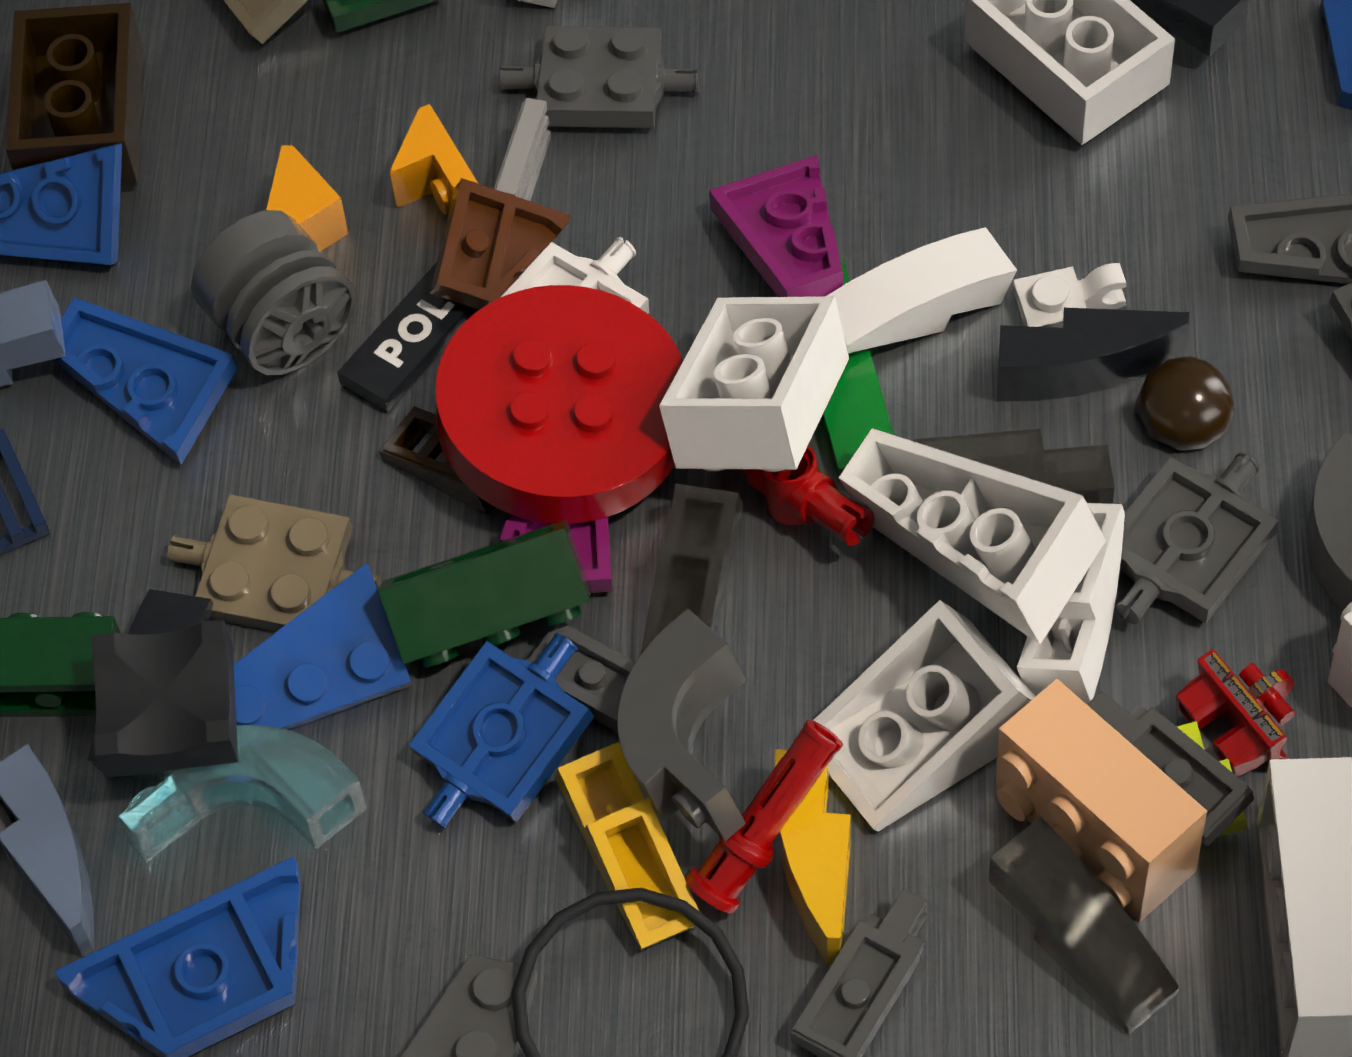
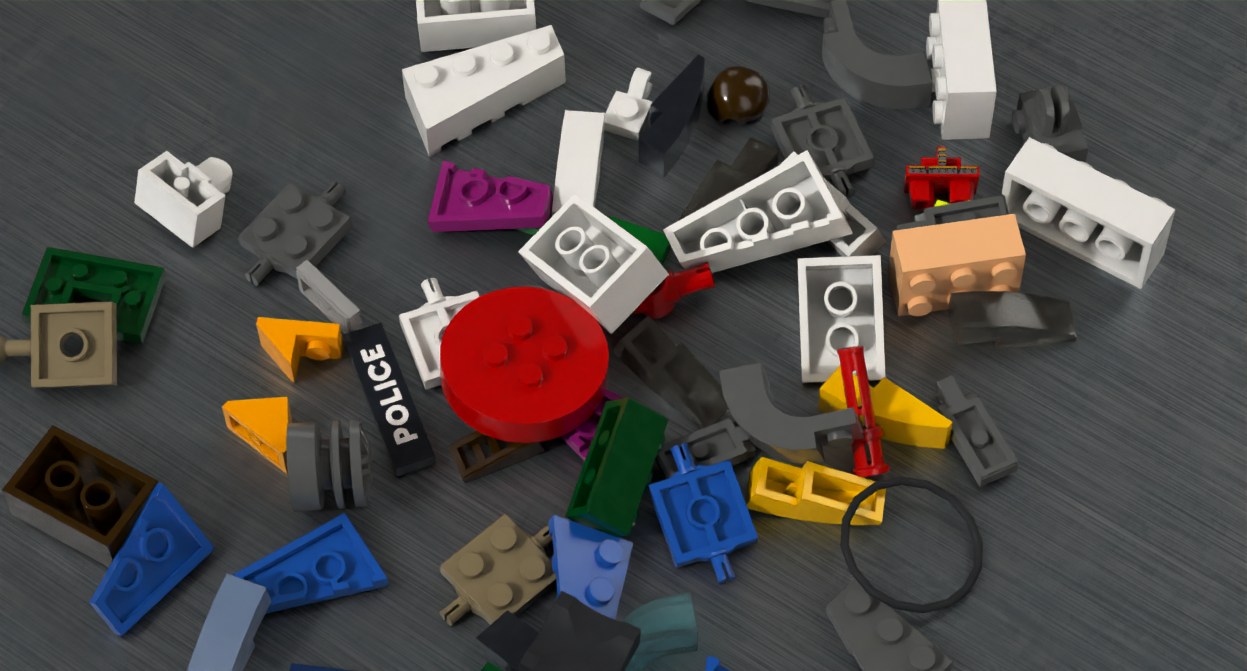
camera: 60 degrees left, 0 degrees up
reddish brown wing [430,178,570,310] -> none
none -> white wedge [402,25,566,157]

